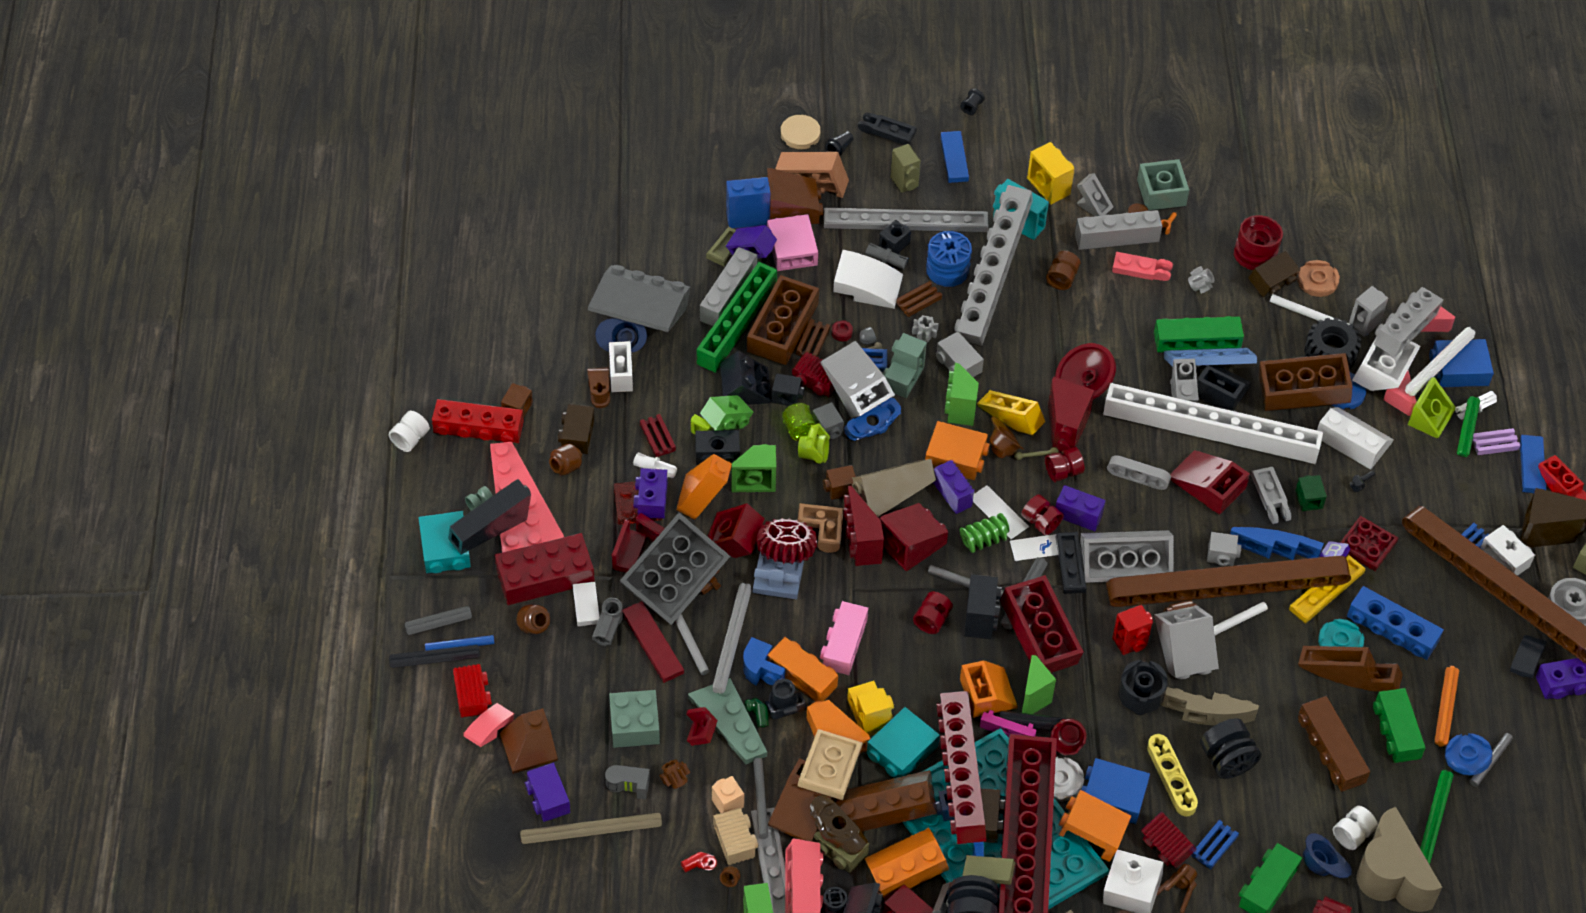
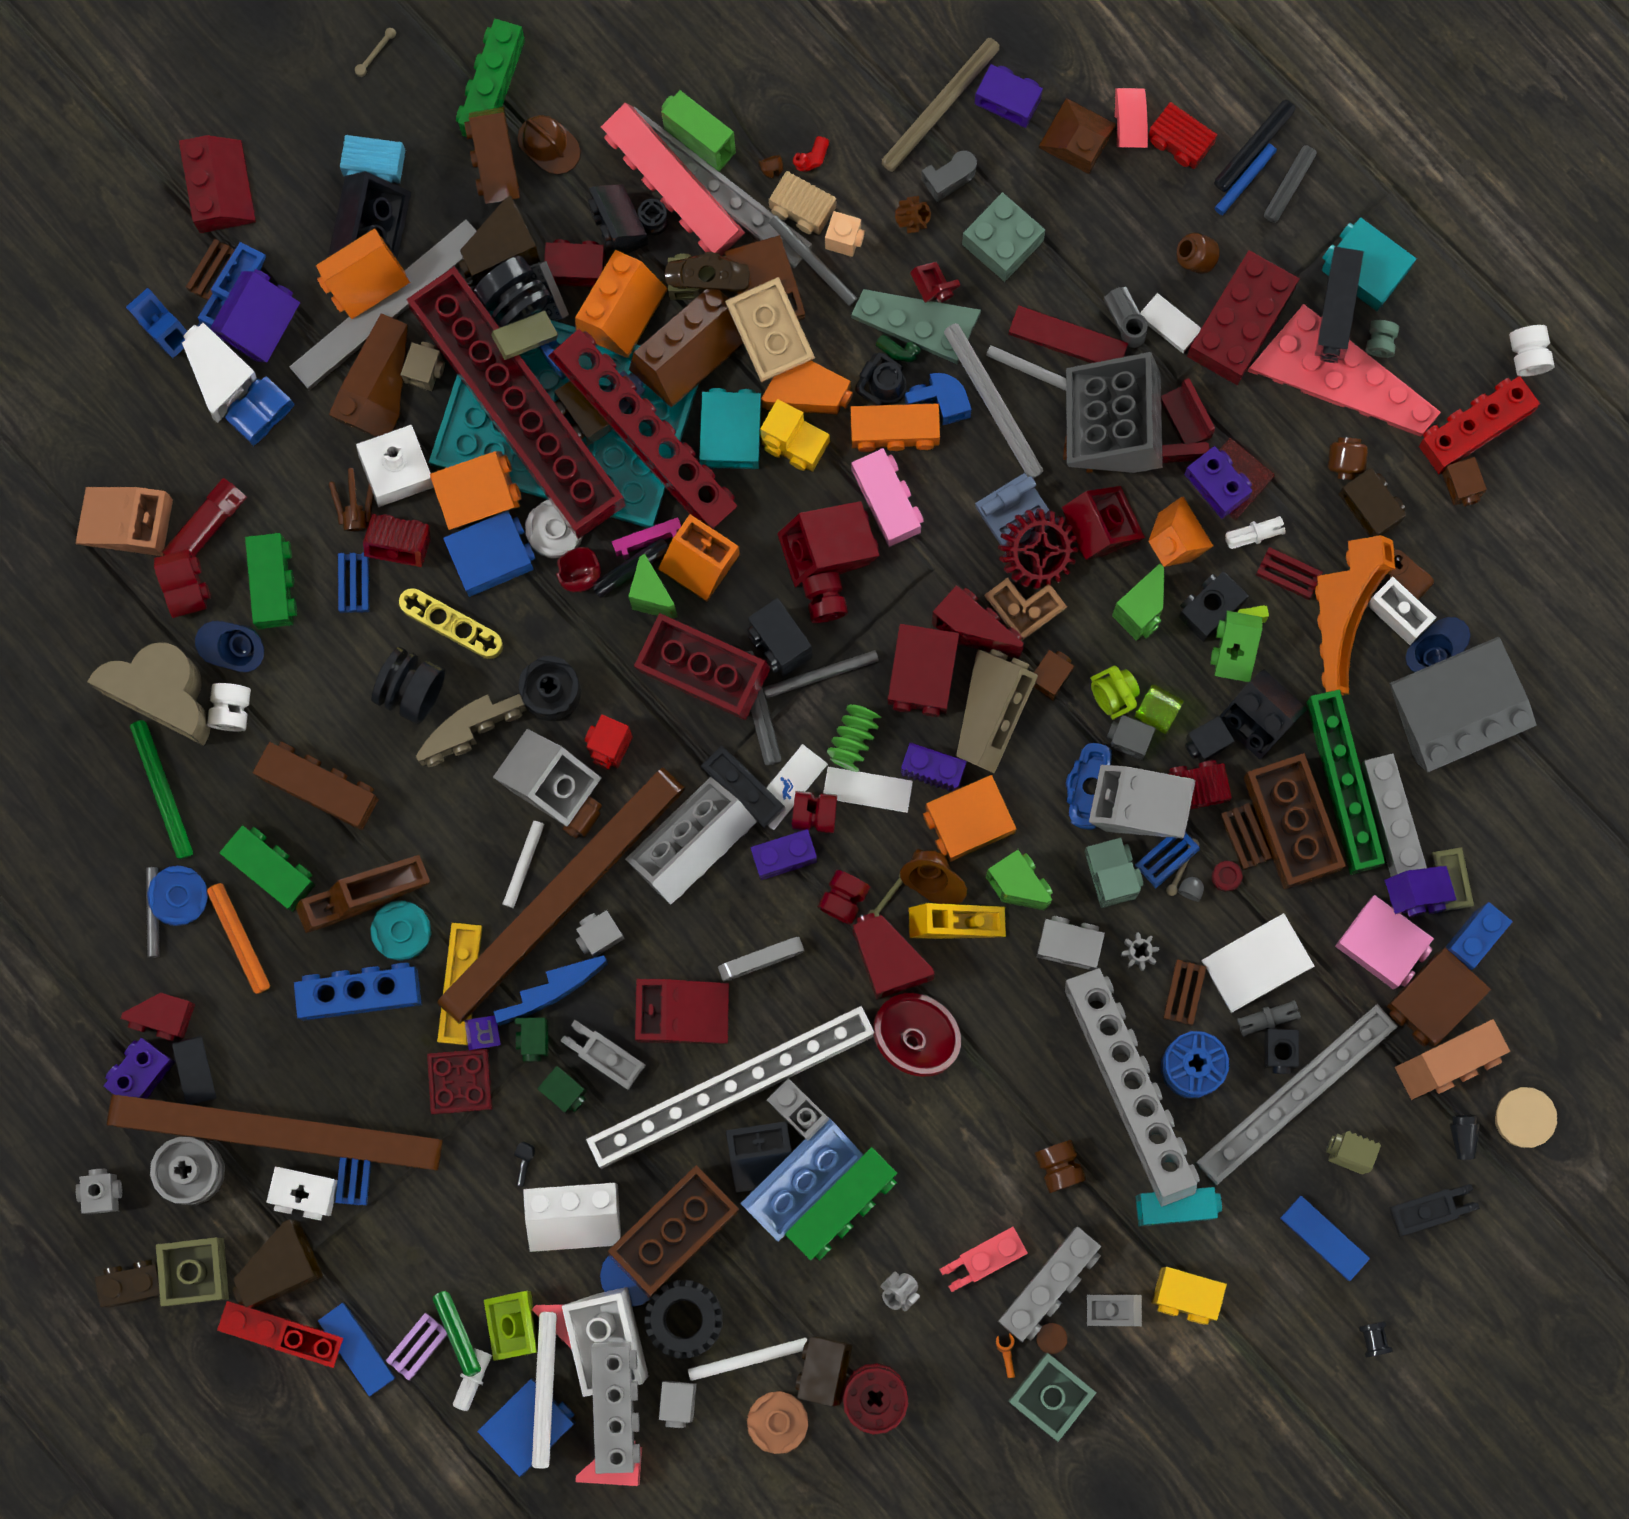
camera: 145 degrees right, 25 degrees up
none -> dark red slope [120,993,195,1041]
none -> dark green brick [515,1018,548,1062]
none -> dark red slope [777,501,879,588]
none -> orange arch [1315,535,1395,696]

